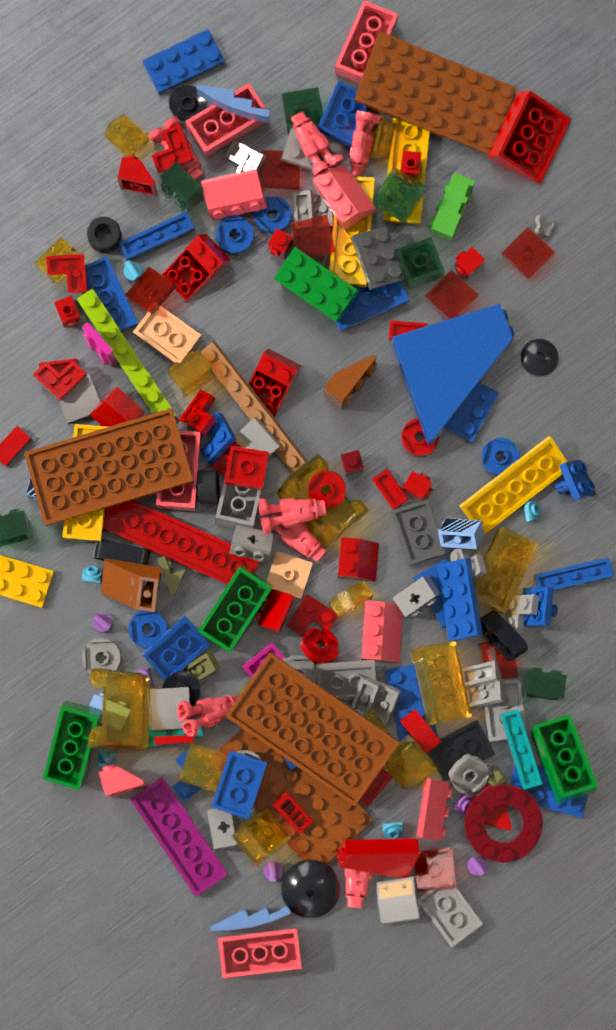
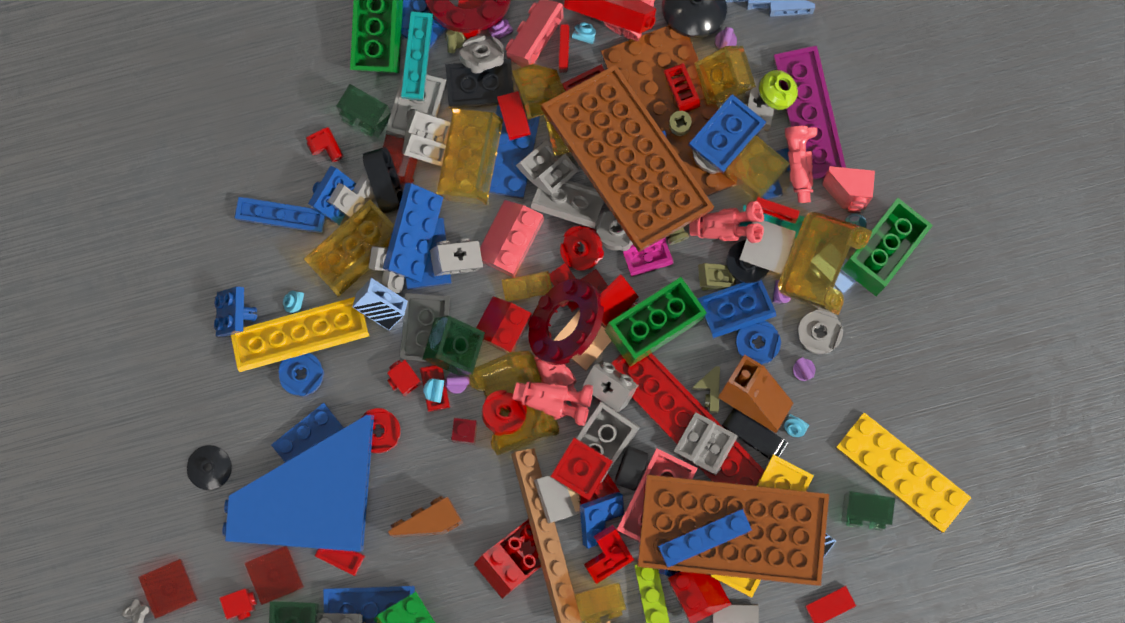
camera: 150 degrees left, 0 degrees up
none -> red piece [306,127,344,162]
none -> clear green brick [422,316,485,376]
none -> medium azure plate [423,378,445,403]
none -> medium lavender plate [445,371,469,394]
none -> dark red plate [528,279,604,365]
none -> red tile [559,24,570,73]
none -> blue plate [658,509,752,568]
none -> olive wheel [669,111,692,136]
none -> light grey slope [673,412,738,476]
none -> lime piece [759,70,798,110]
none -> coral piece [784,126,817,203]

